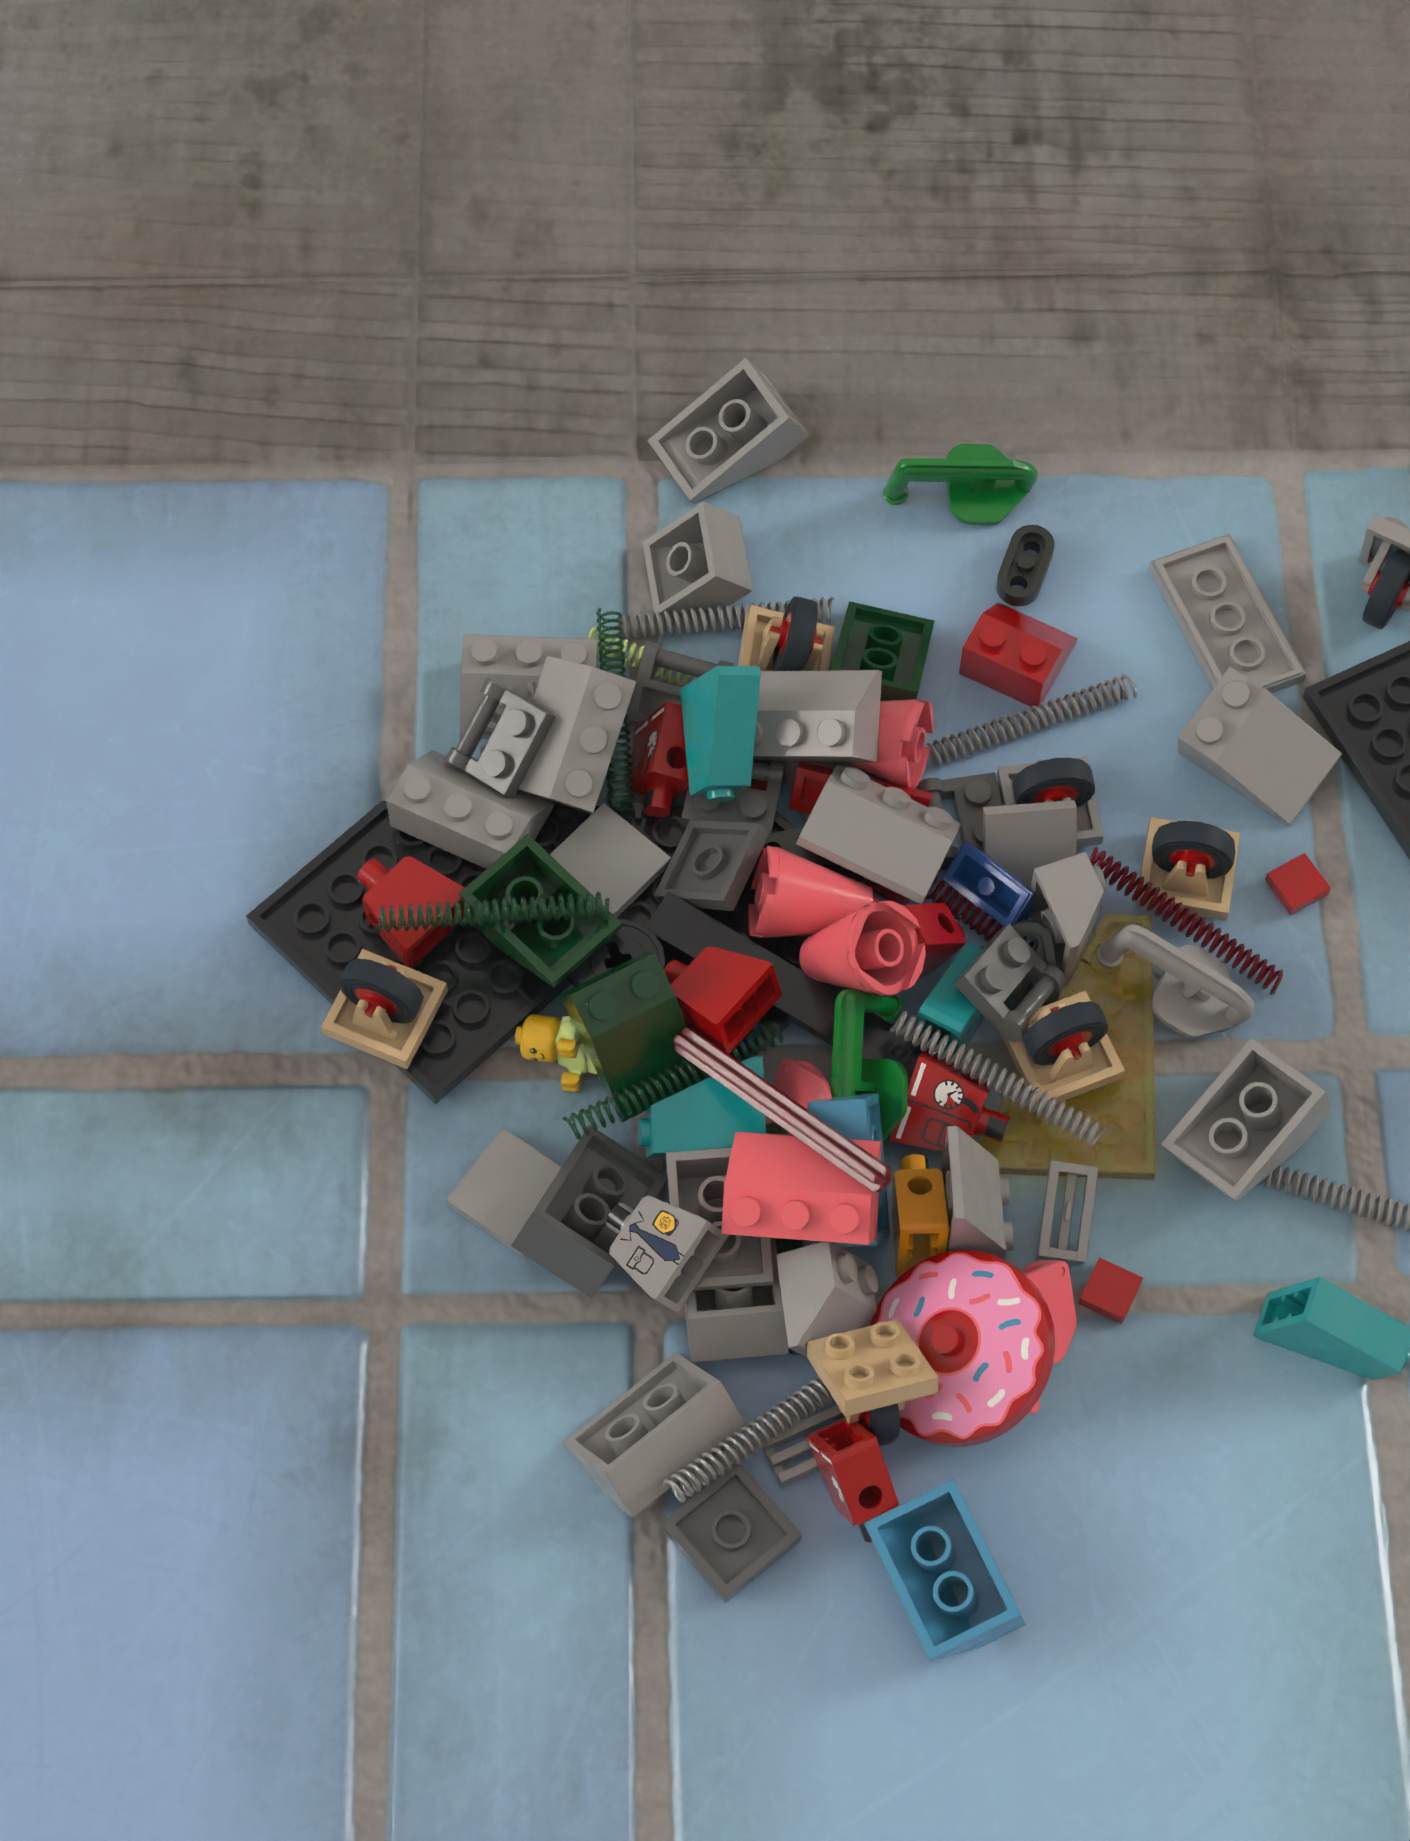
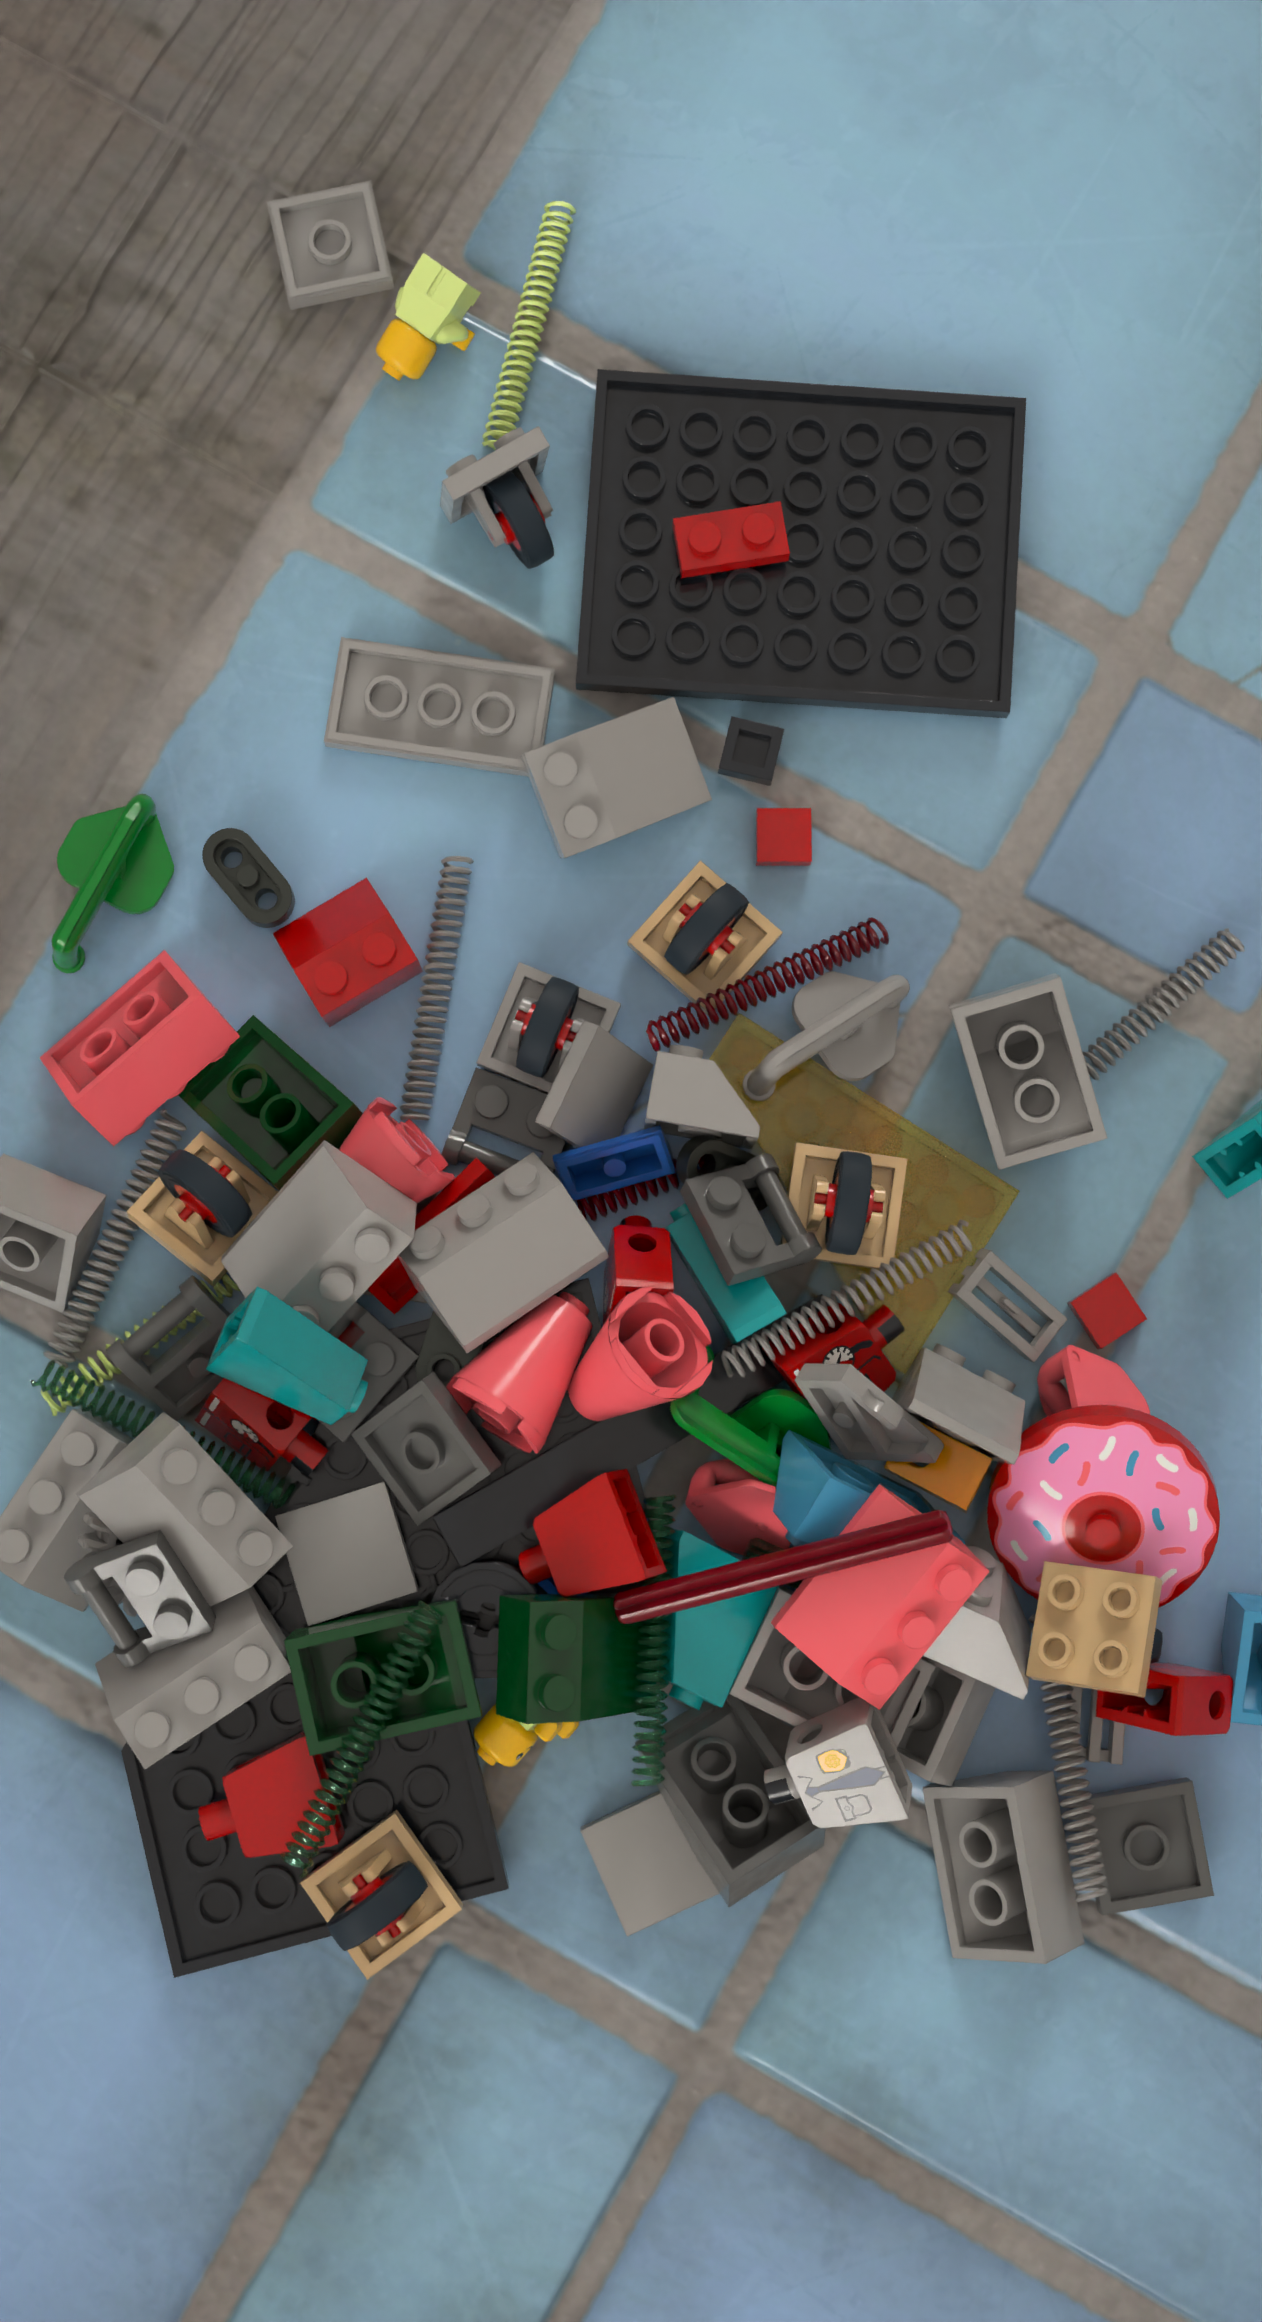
camera: 65 degrees left, 20 degrees up
none -> coral slope [40,950,240,1146]
none -> black plate [718,716,784,786]
none -> light grey wing [795,1363,944,1463]

